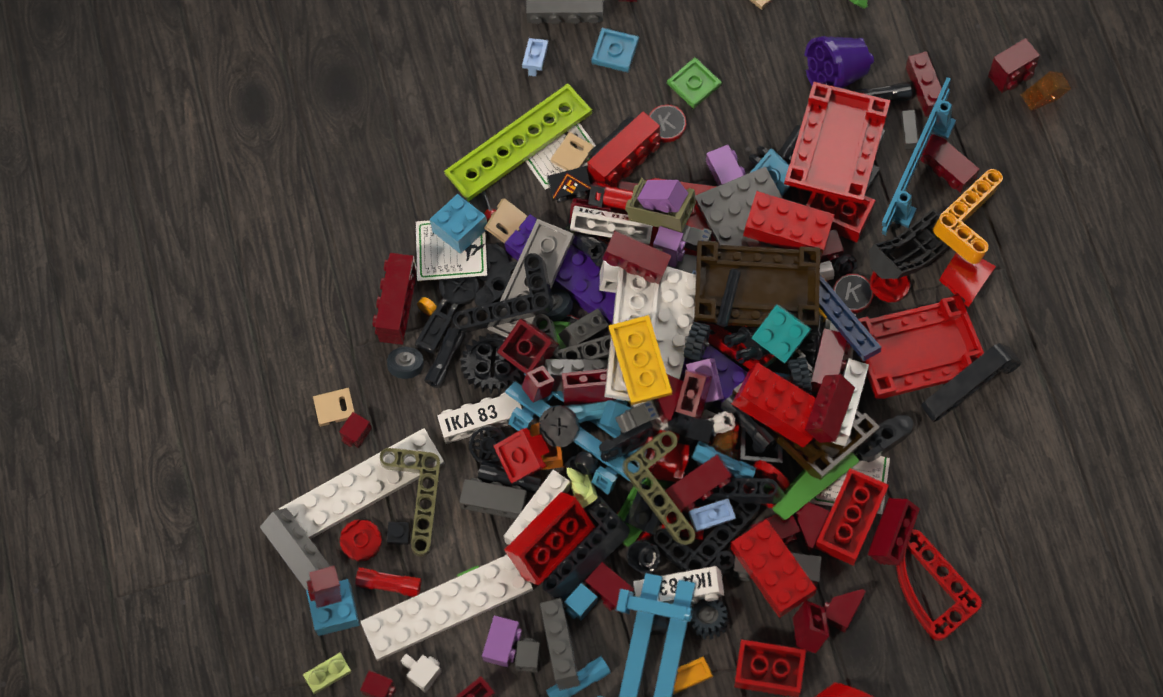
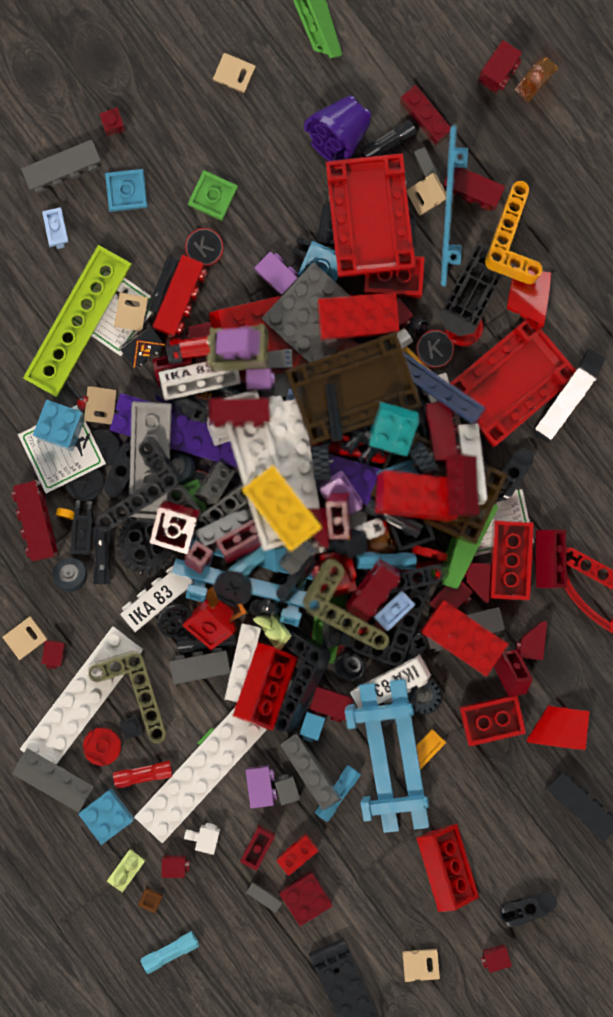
camera: 25 degrees left, 20 degrees up
brick [306,566,342,608] -> none
none -> tan piece [406,173,446,216]

